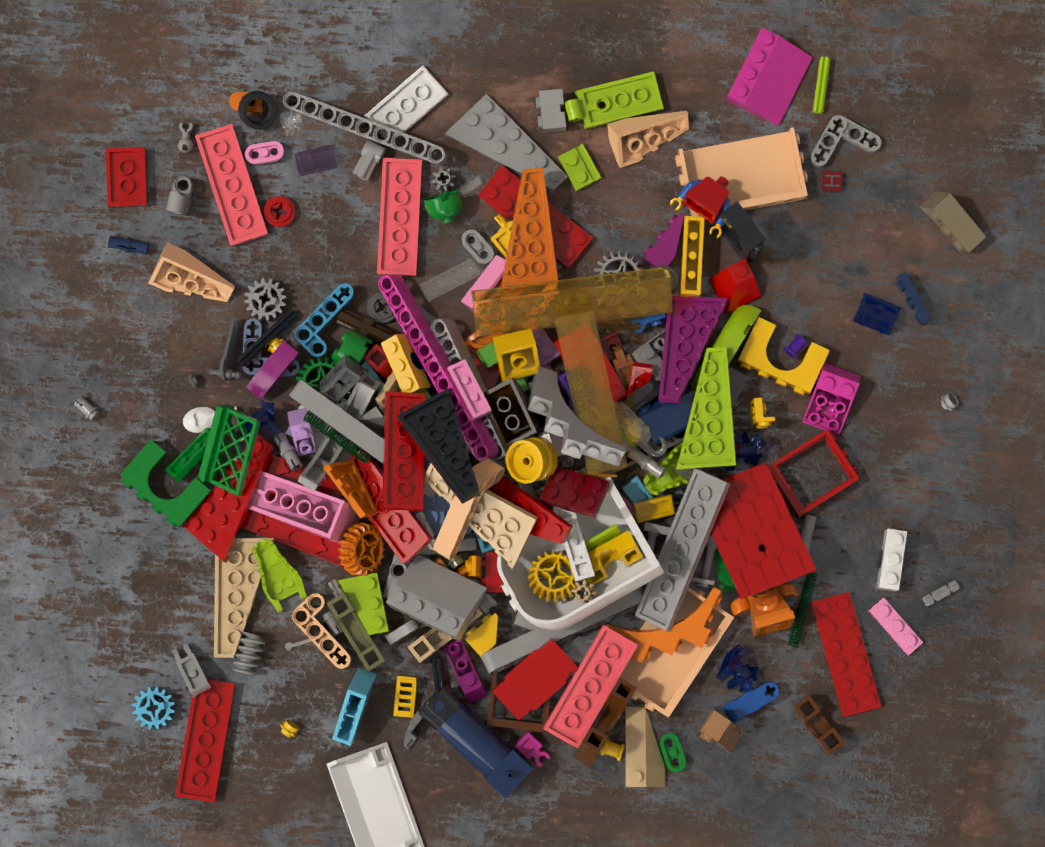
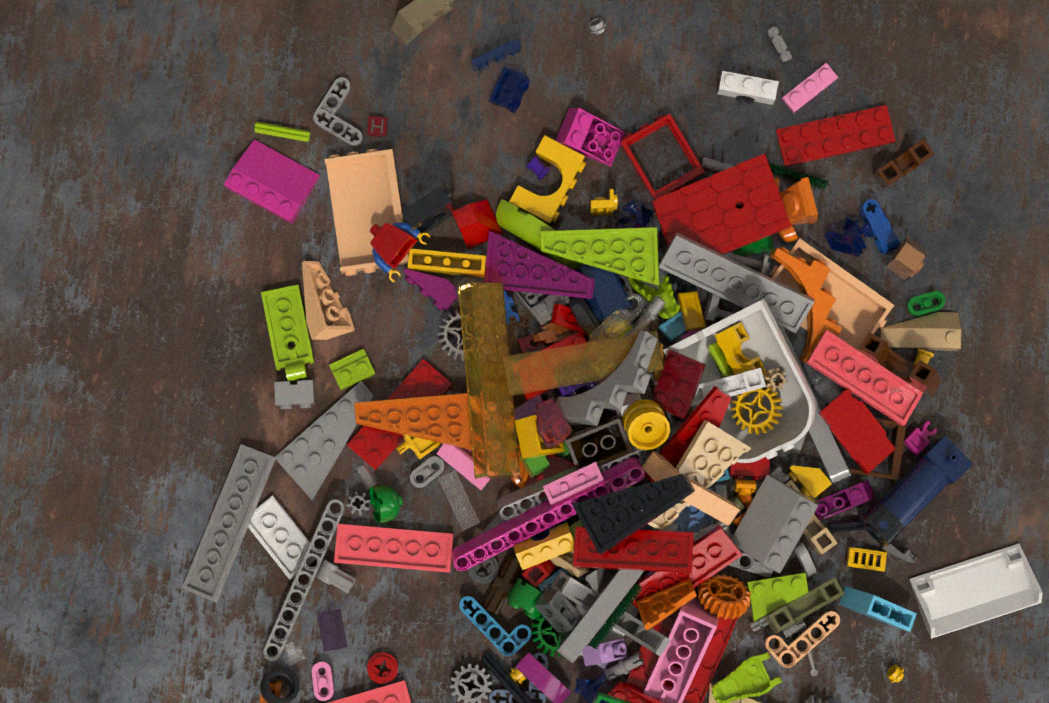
camera: 85 degrees left, 0 degrees up
none -> light grey plate [182,444,276,603]
none -> clear pink slope [536,399,572,448]

